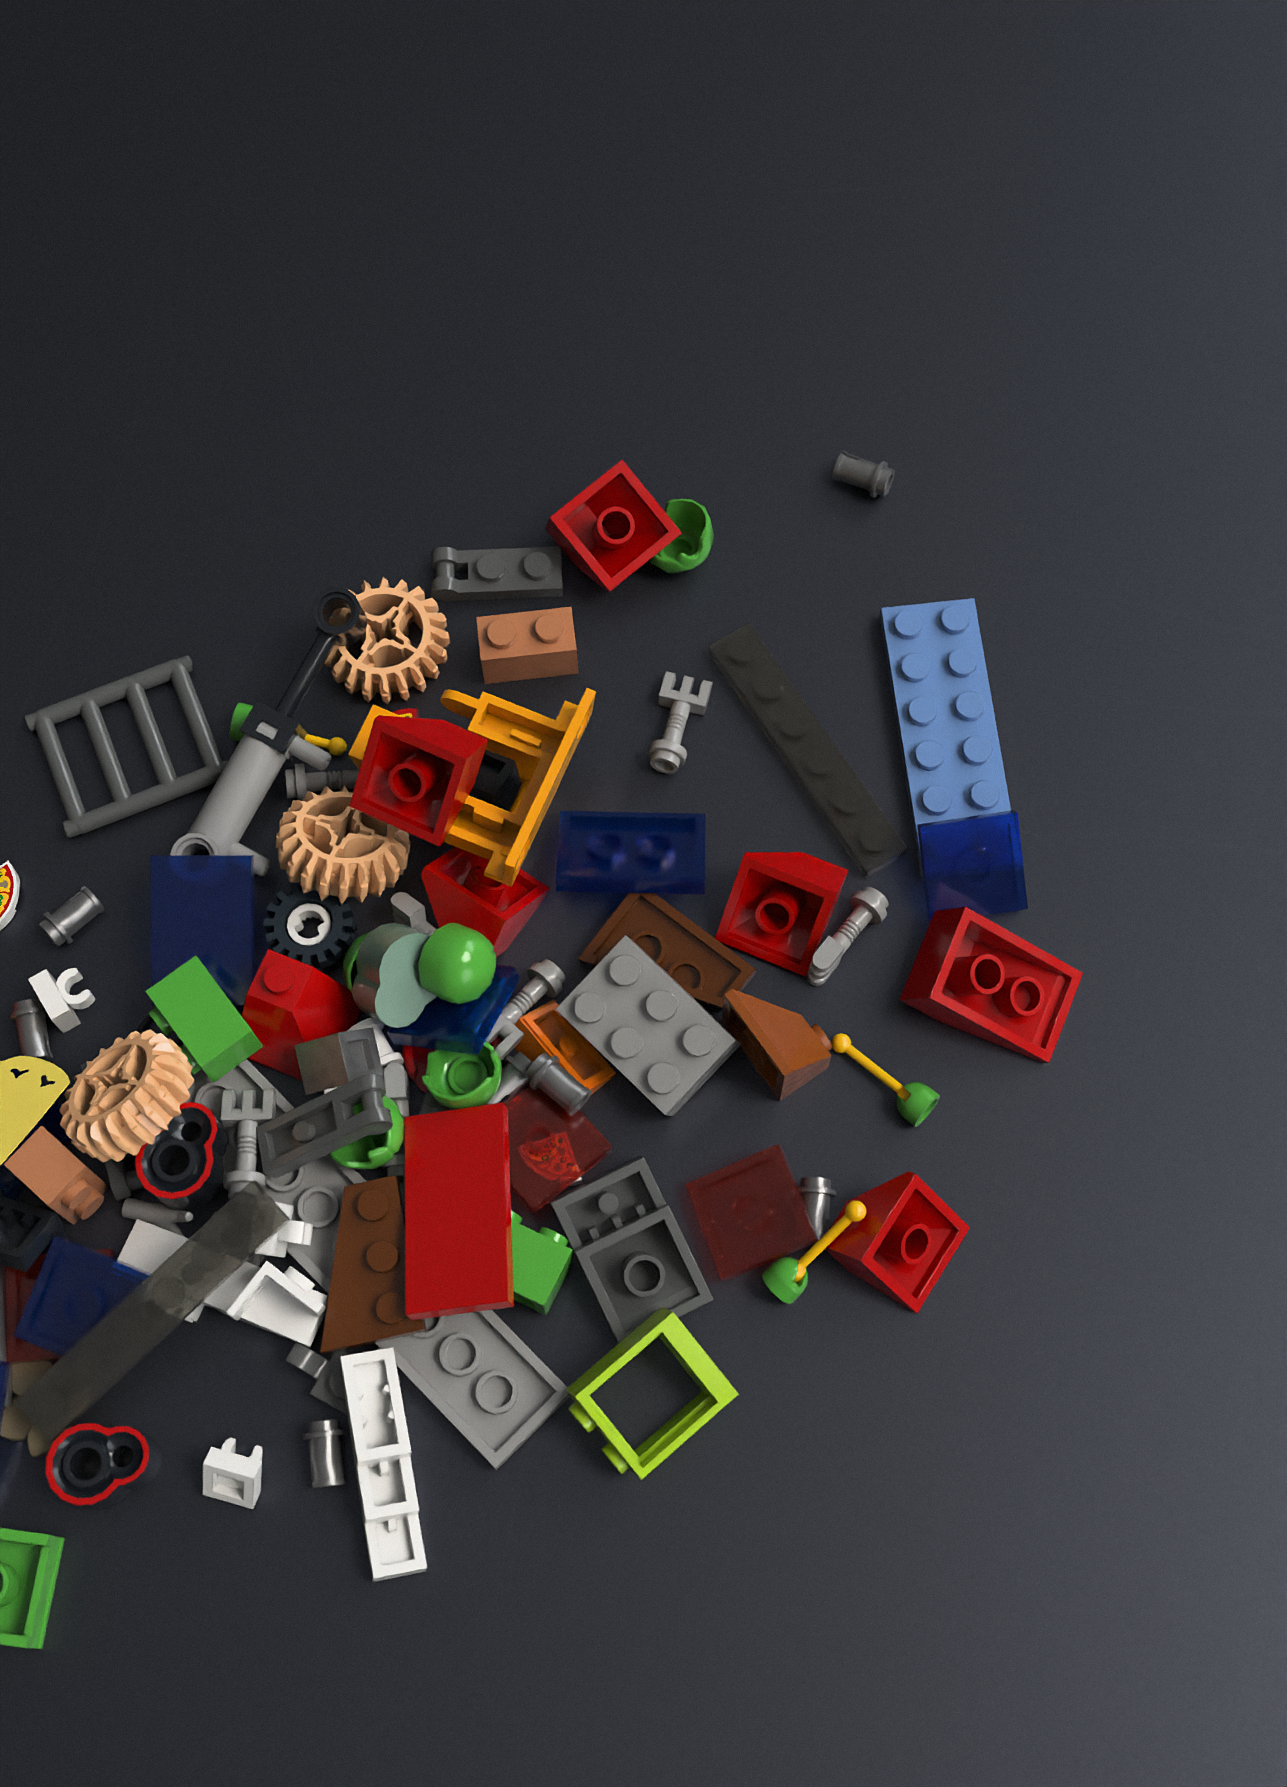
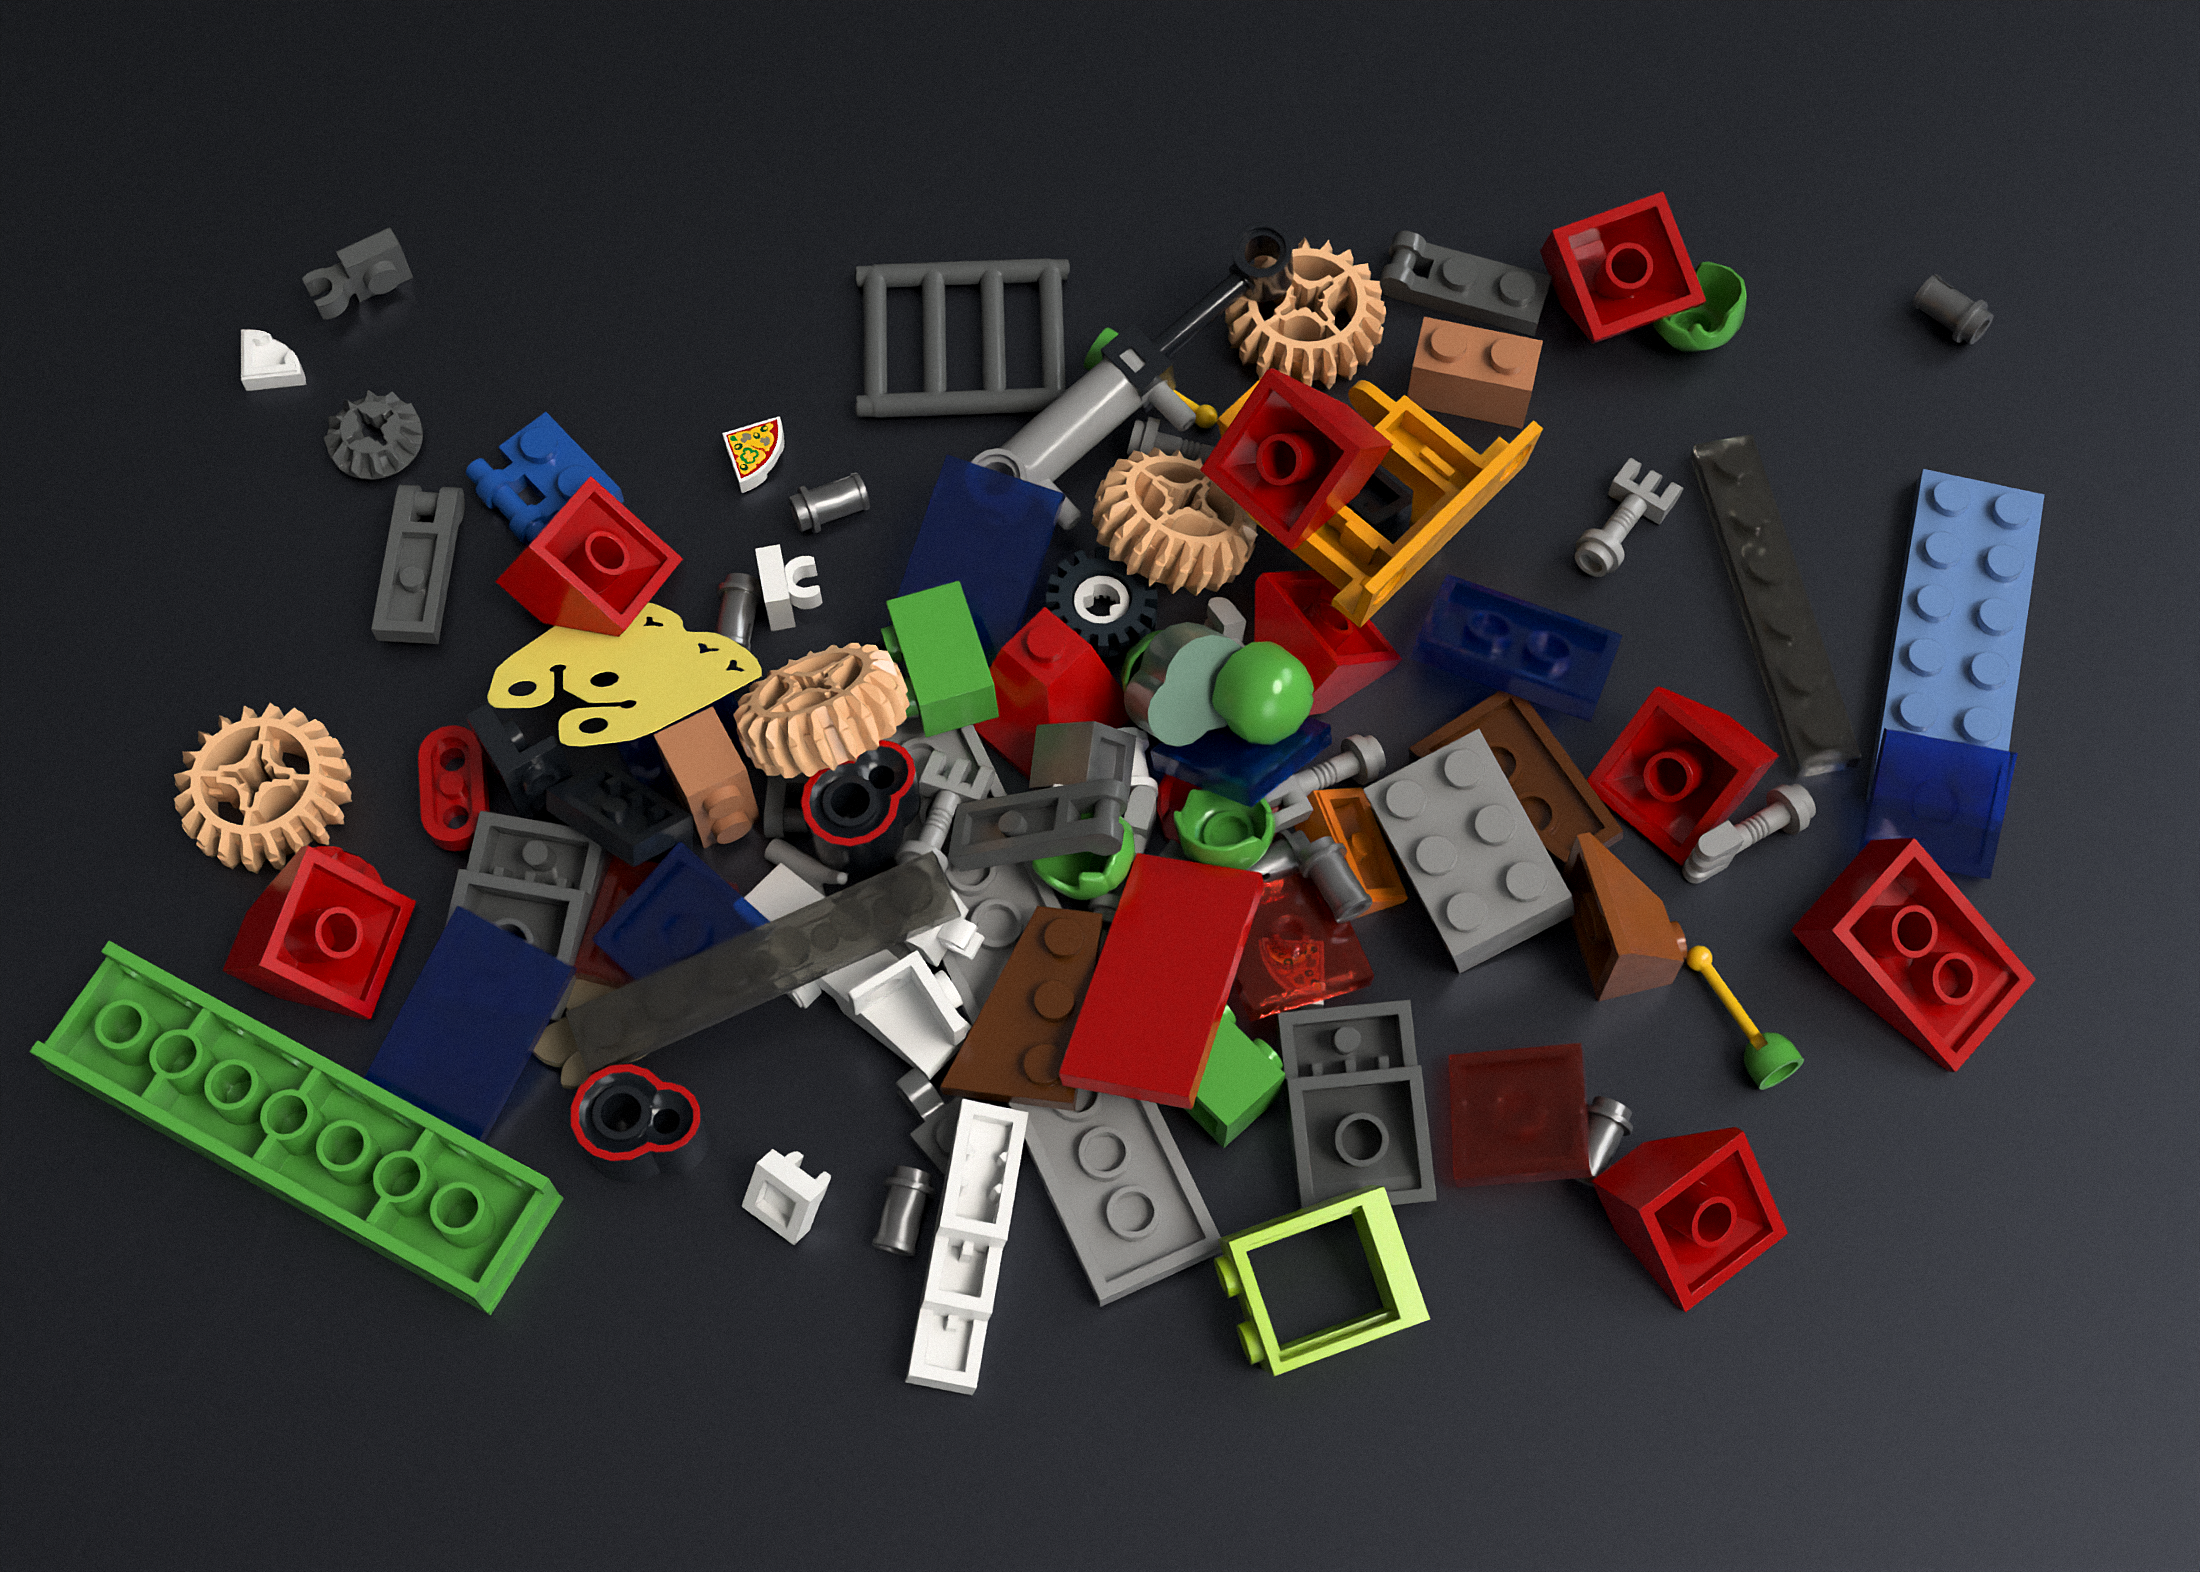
camera: 20 degrees right, 5 degrees down
hinge [762,1201,866,1304] -> none

